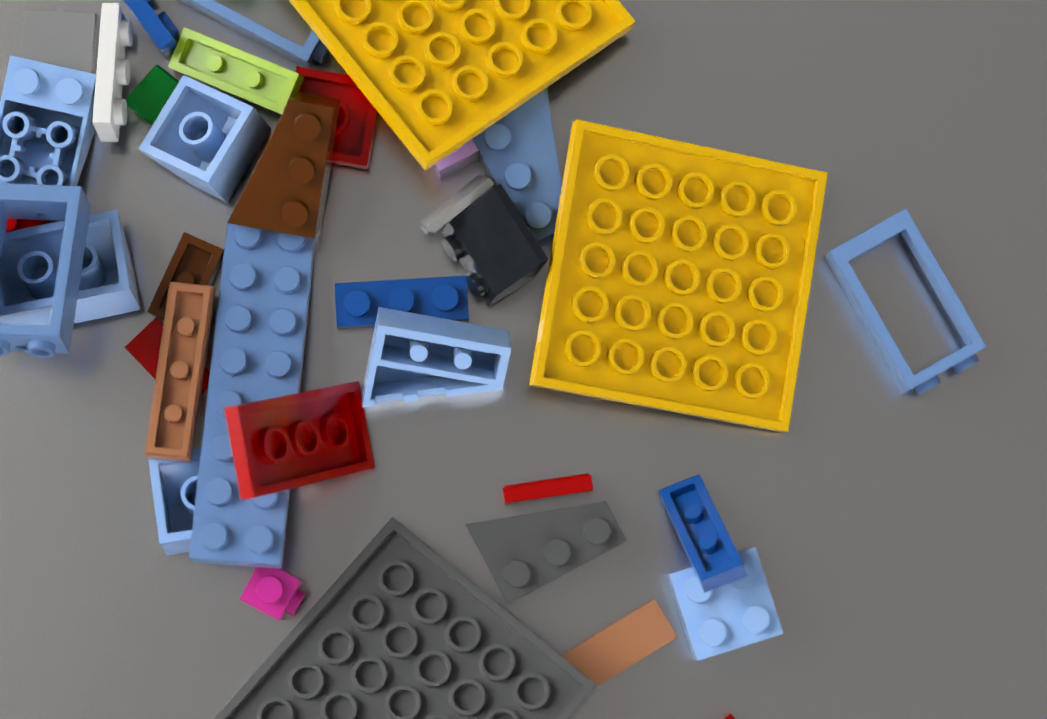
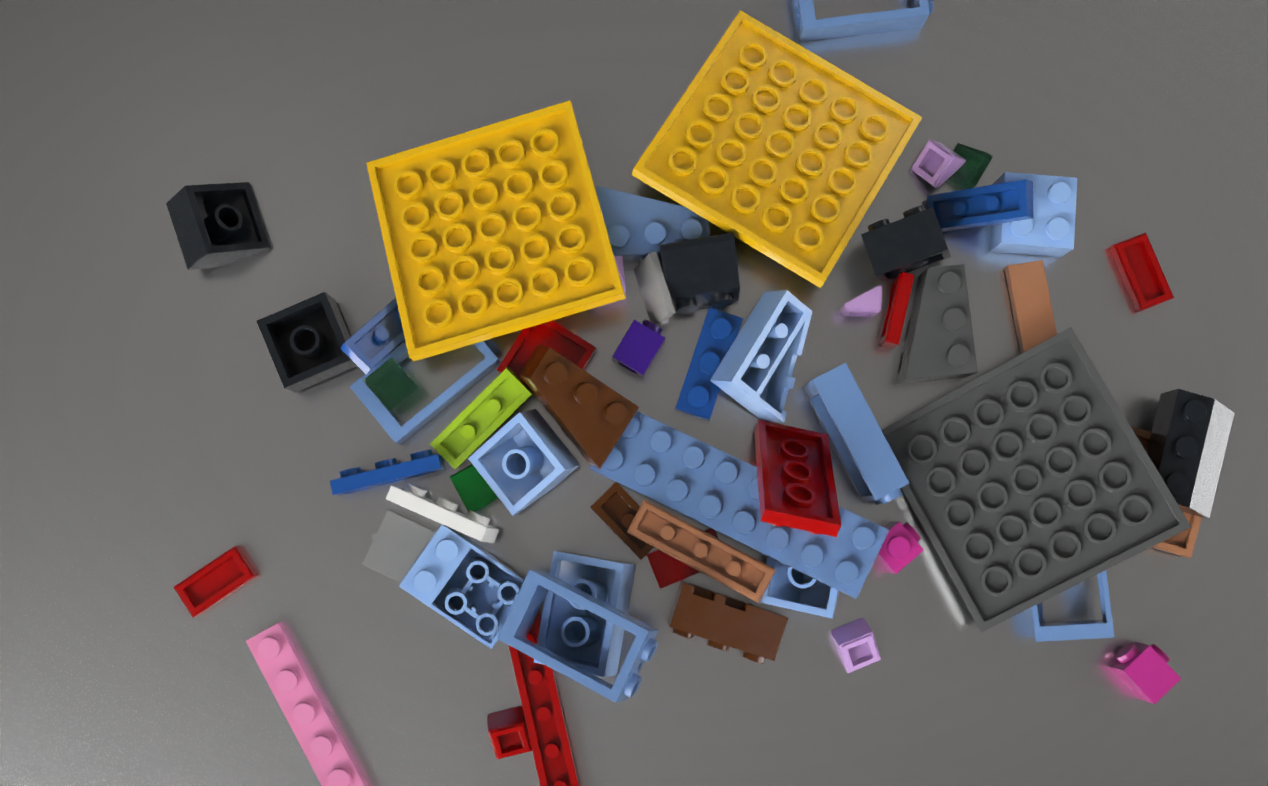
camera: 65 degrees left, 0 degrees up
none -> dark purple brick [612,319,666,379]
none -> reddish brown wedge [667,580,788,664]
none -> medium blue window [803,363,910,505]
none -> lavender slope [831,618,881,673]
none -> lavender slope [839,285,882,318]
none -> black brick [861,205,951,282]
none -> lavender slope [910,139,966,188]
none -> clear green slope [948,143,993,189]

